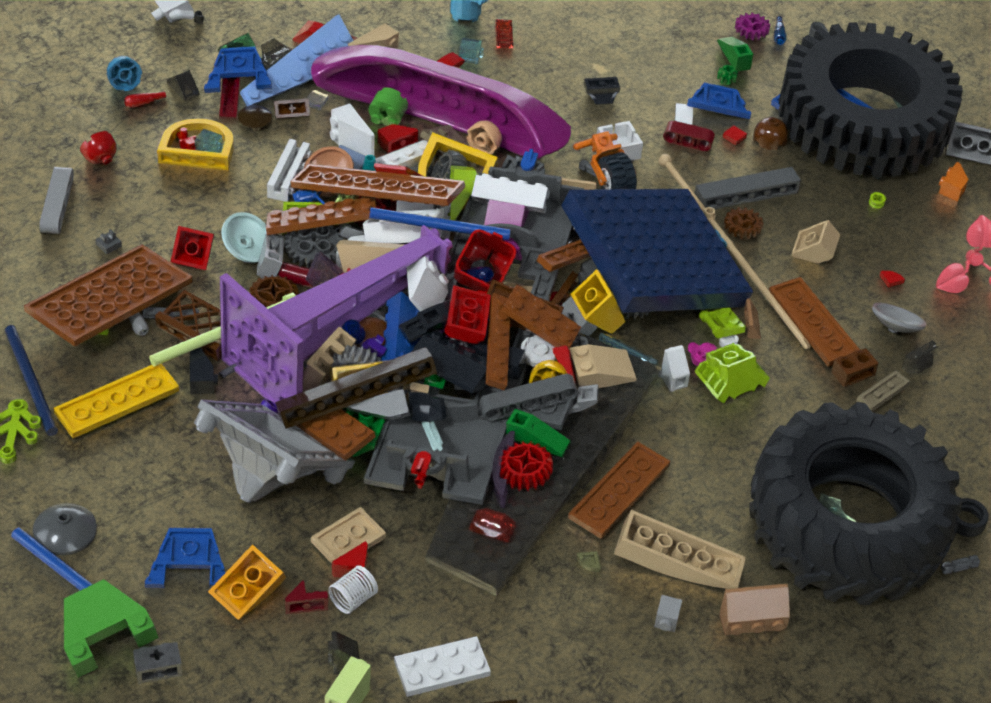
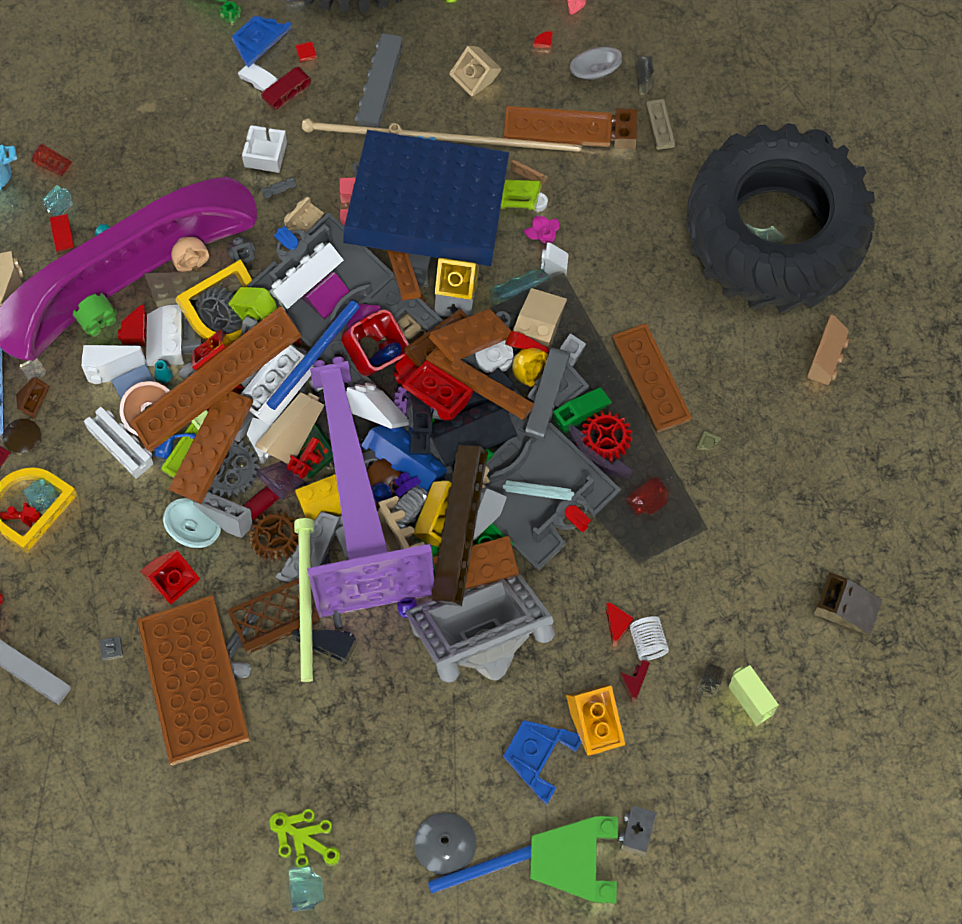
camera: 55 degrees left, 20 degrees up
dark blue piece [5,325,58,436] -> none
yellow plate [53,364,179,439] -> none
tan plate [311,507,386,563] -> none
white plate [394,636,491,697] -> none
black slope [408,392,447,422] -> none
piece [573,131,637,189] -> none
black slope [584,77,620,105] -> none
tan slope [614,510,746,589] -> none
light grey brick [654,595,682,632] -> none
lime slope [694,343,770,403] -> none
reddish brown gear [724,207,764,240] -> none
reddish brown cylinder [753,117,788,150] -> none

